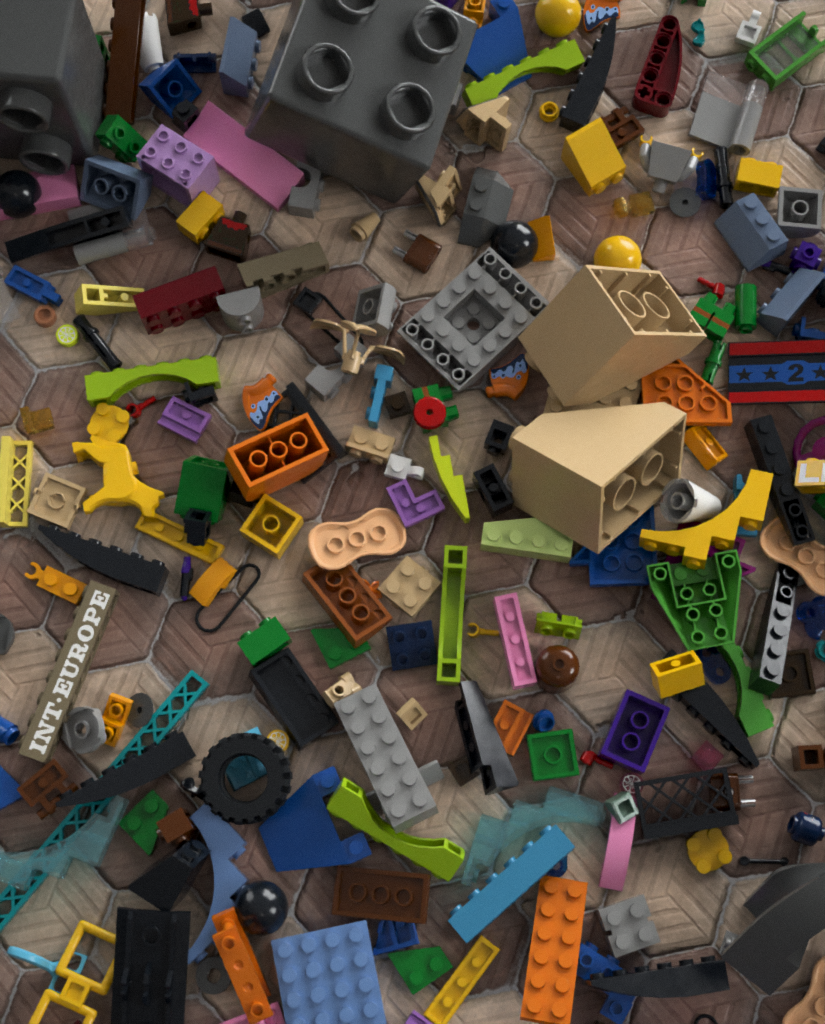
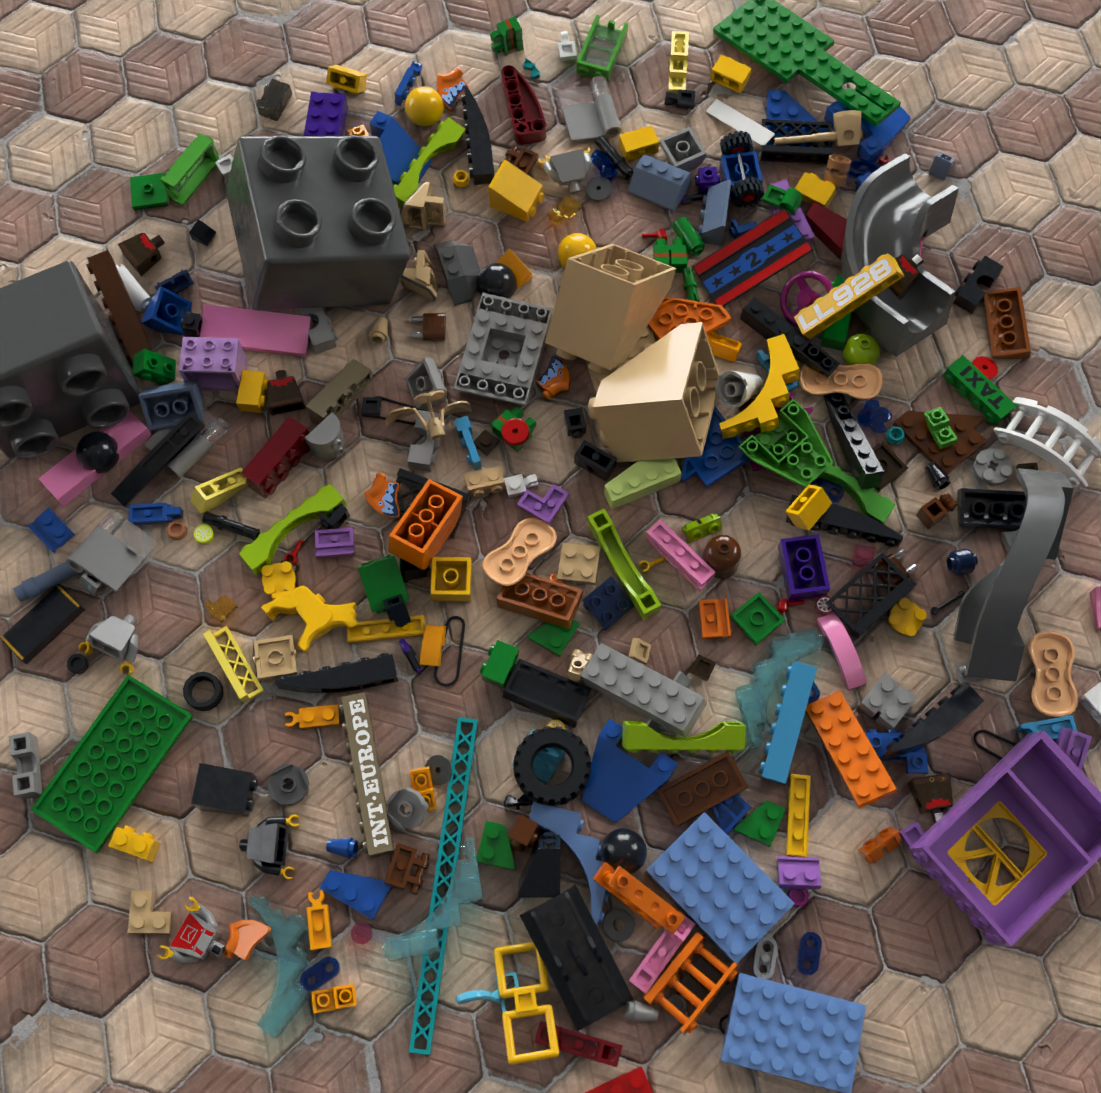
camera: 30 degrees left, 5 degrees down
black slope [55,730,196,807] -> none
sand blue slope [219,17,261,97] -> none
neon yellow slope [428,435,470,523] -> none
black wedge [454,681,519,795] -> none
blue plate [532,709,555,732] -> none
sand green slope [604,791,639,824] -> none

